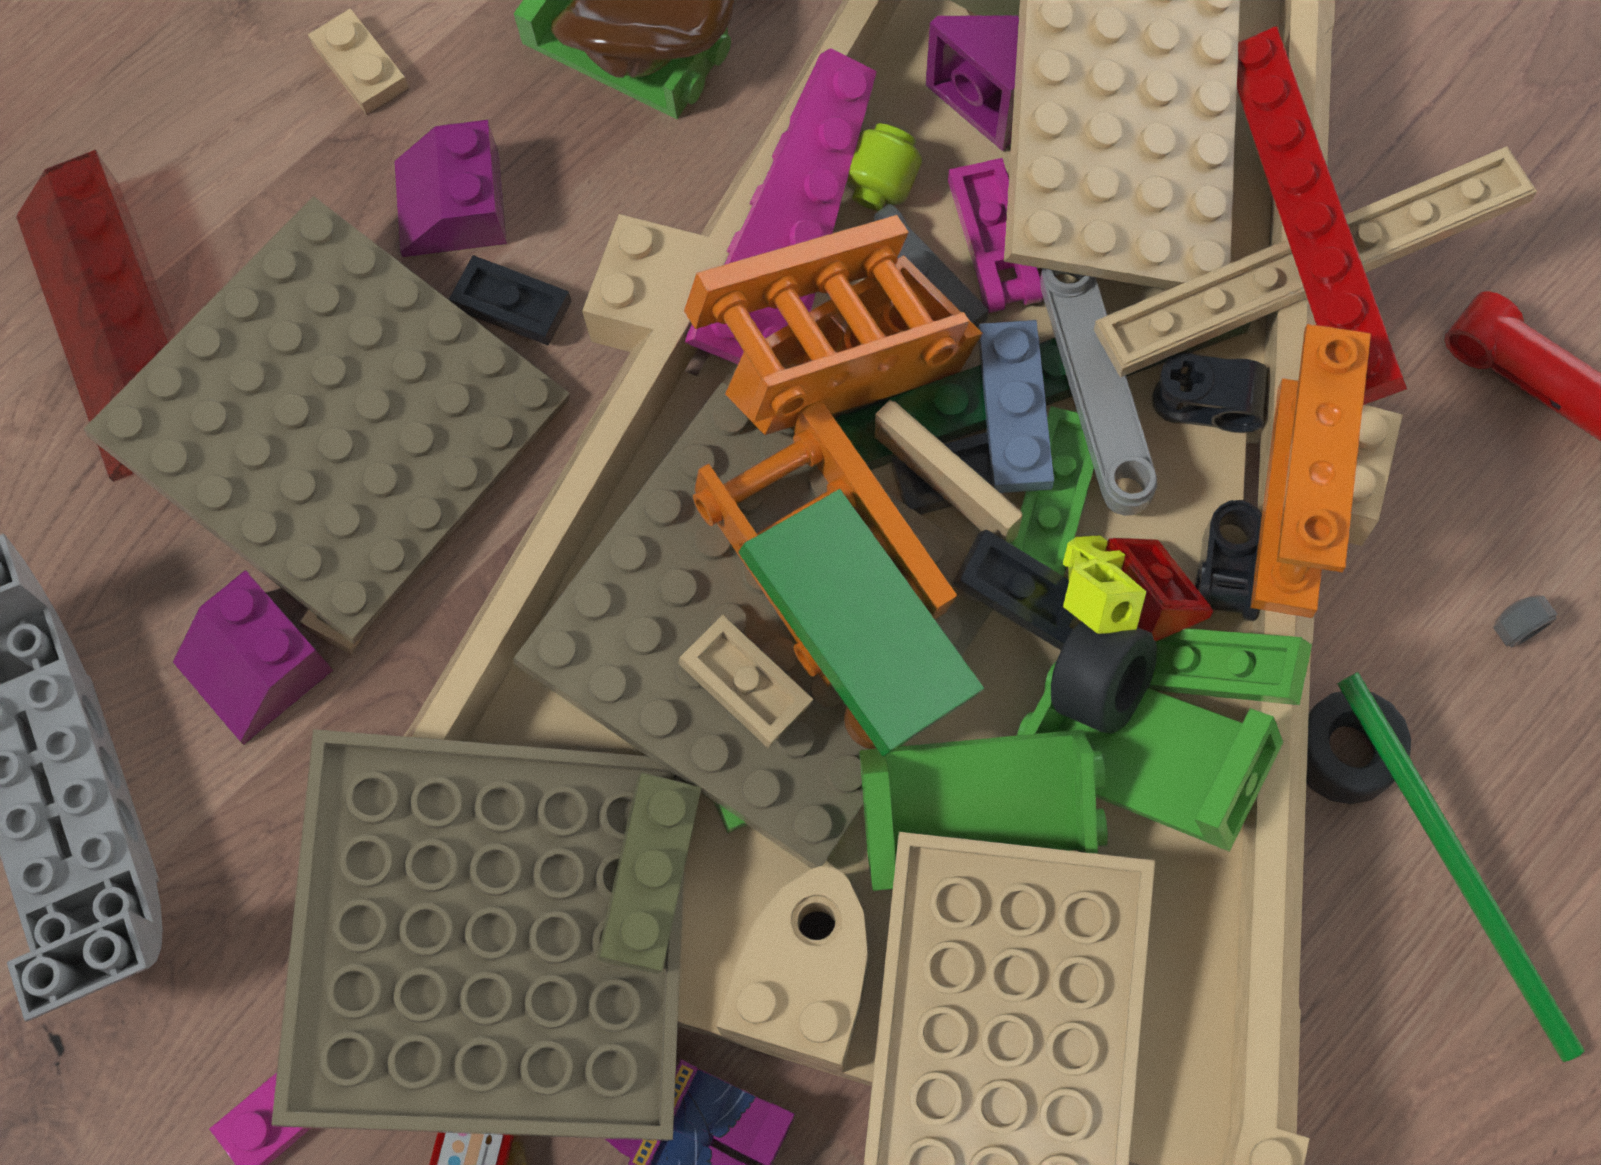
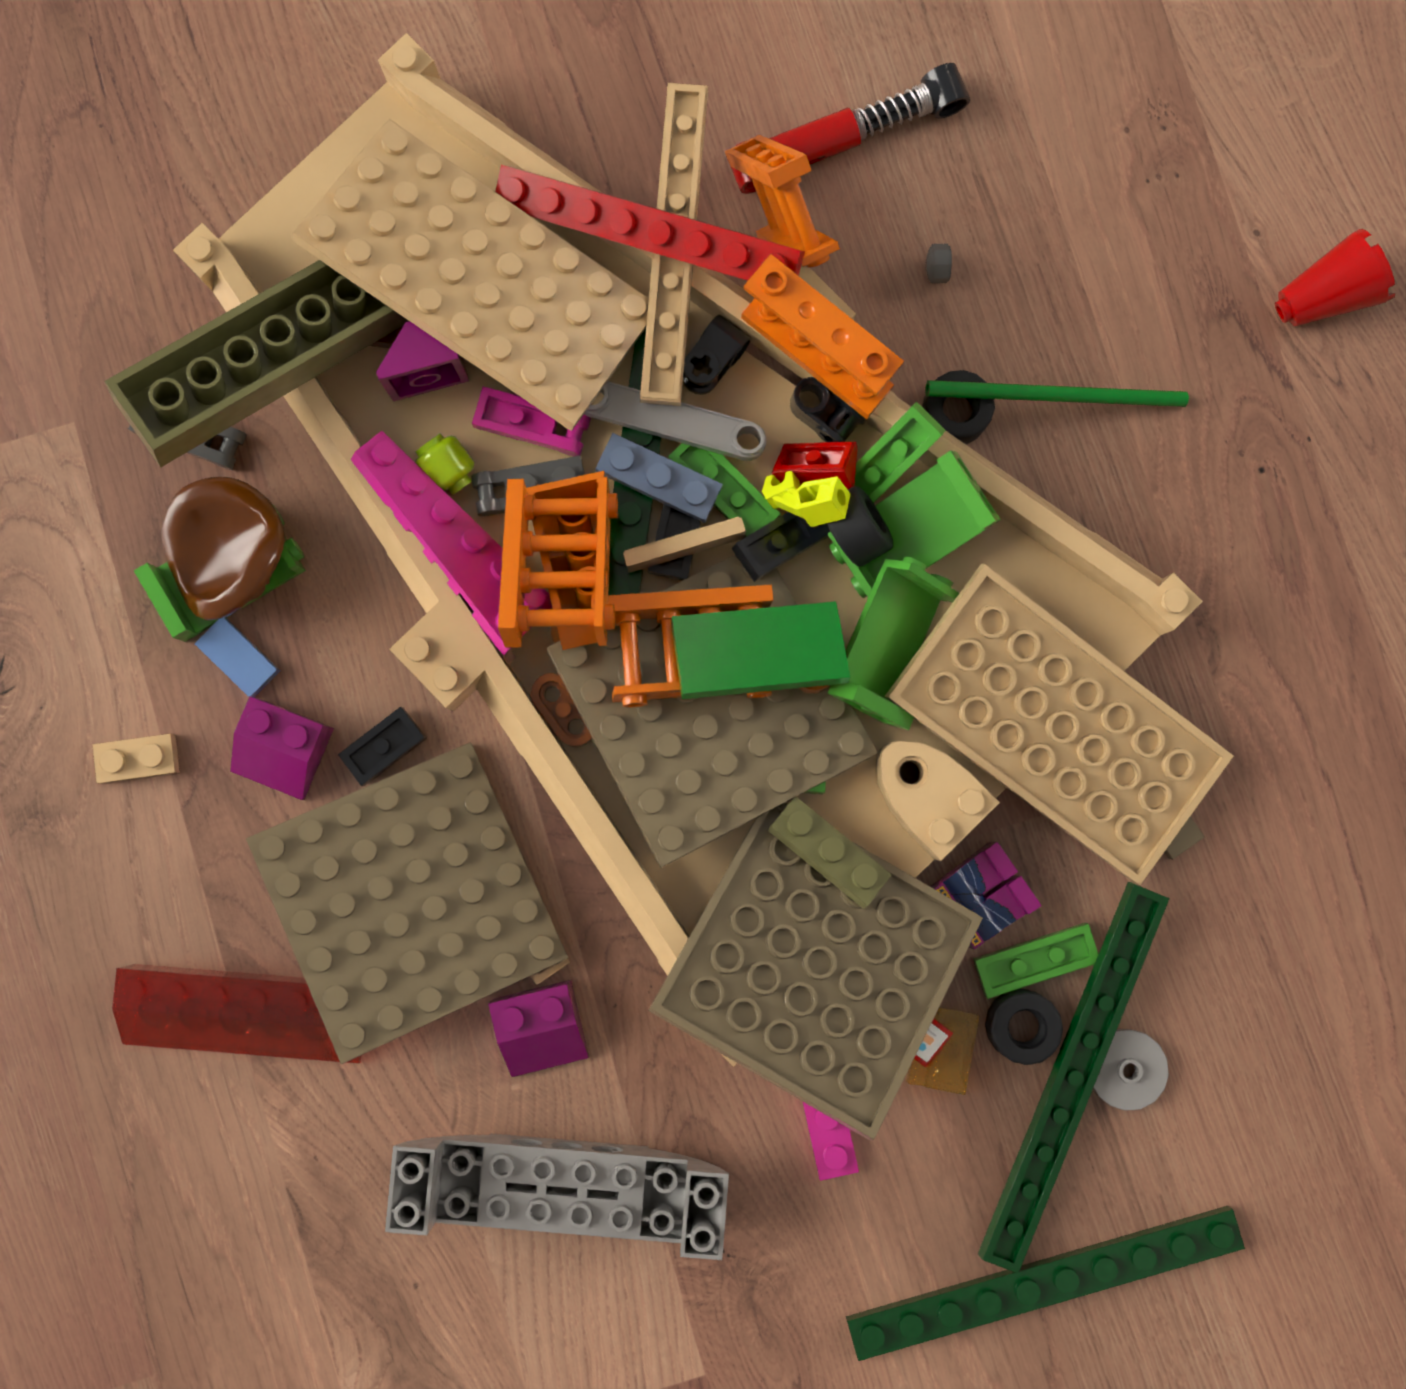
camera: 65 degrees left, 15 degrees up
tan plate [678,615,813,748] -> none
none -> medium blue tile [195,617,280,697]
none -> dark orange plate [531,673,593,747]
none -> orange fence [725,135,840,268]

